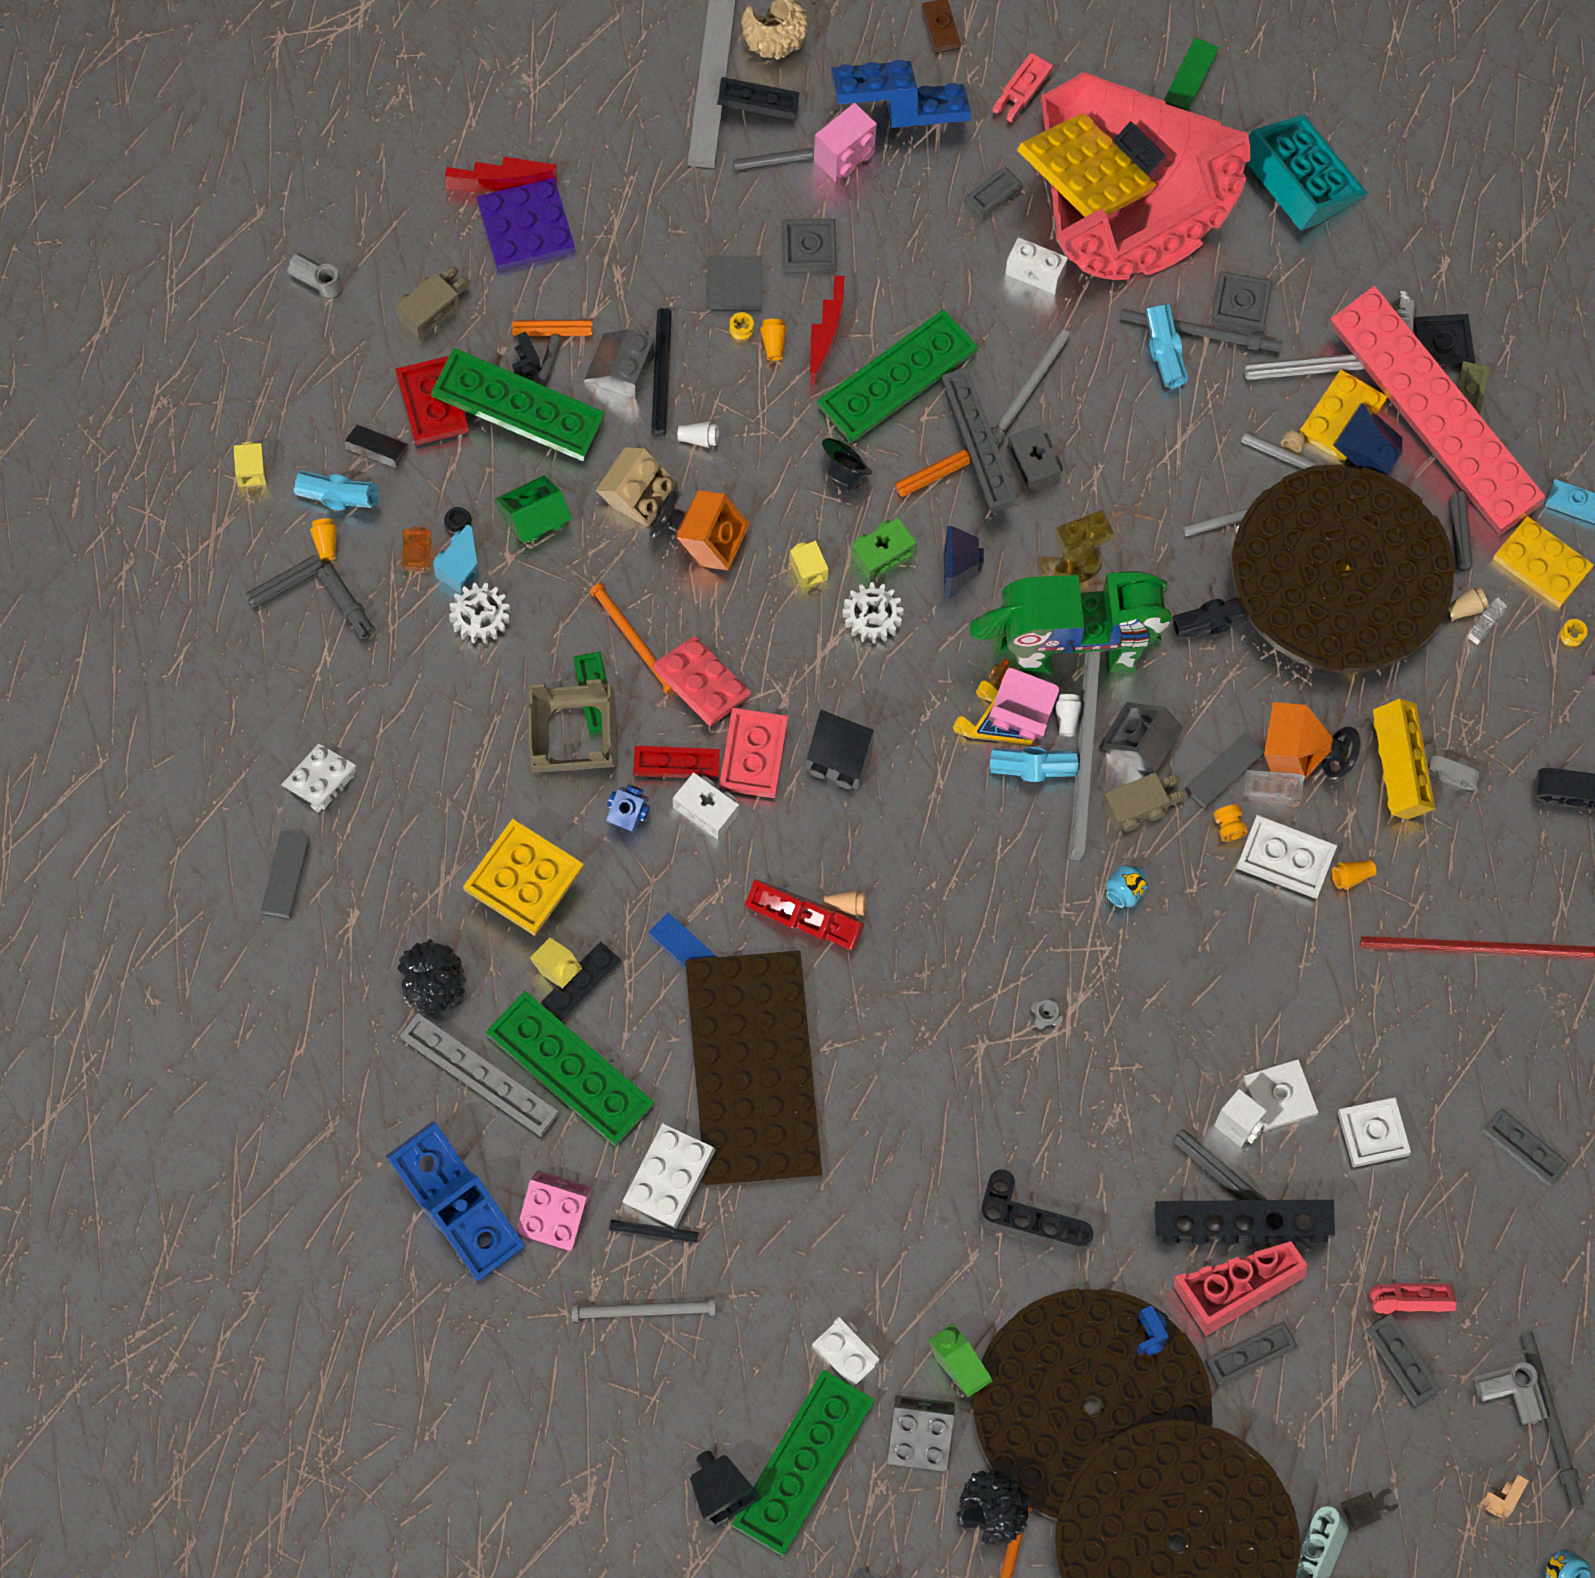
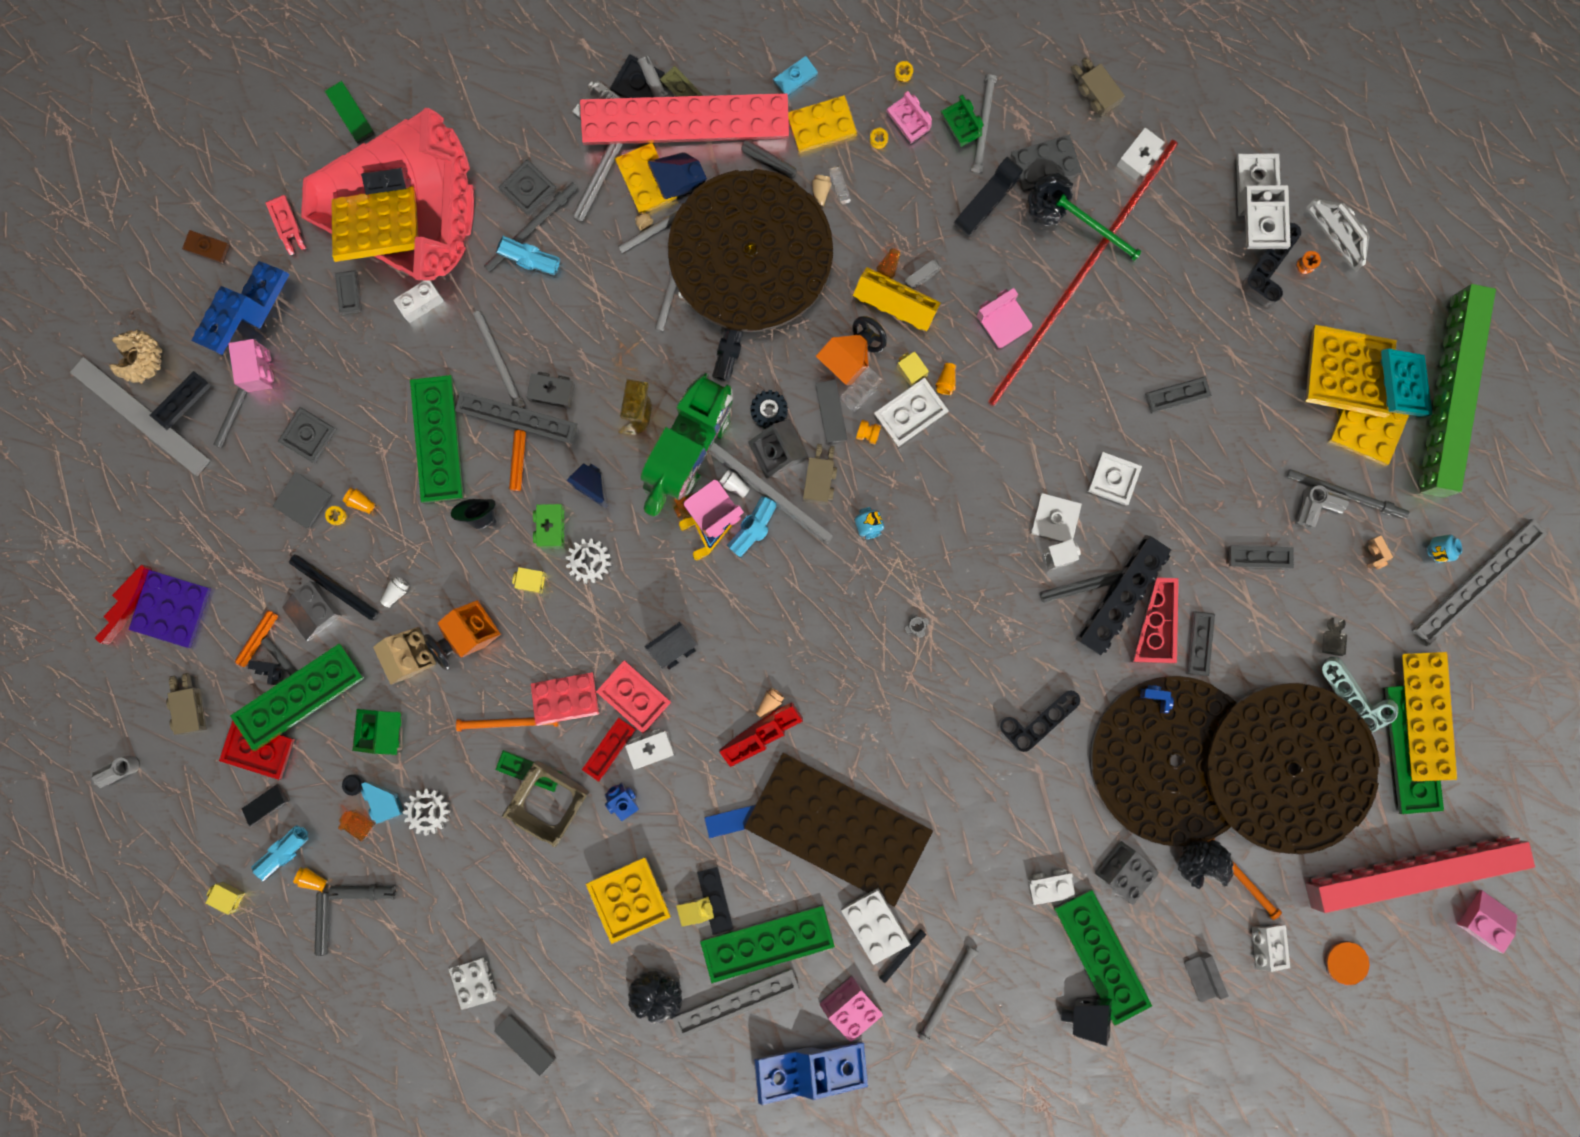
camera: 55 degrees left, 15 degrees up
red slope [810,275,845,385] -> none
bright green slope [928,1323,992,1397] -> none
teal slope [1245,114,1368,230] -> none
coral hinge [1369,1283,1457,1314] -> none
none -> light grey pin [637,55,669,97]
none -> black bush [750,390,788,429]
none -> clear orange cone [876,248,901,278]
none -> light yellow brick [896,352,929,387]
none -> bright pink bracket [977,288,1032,348]

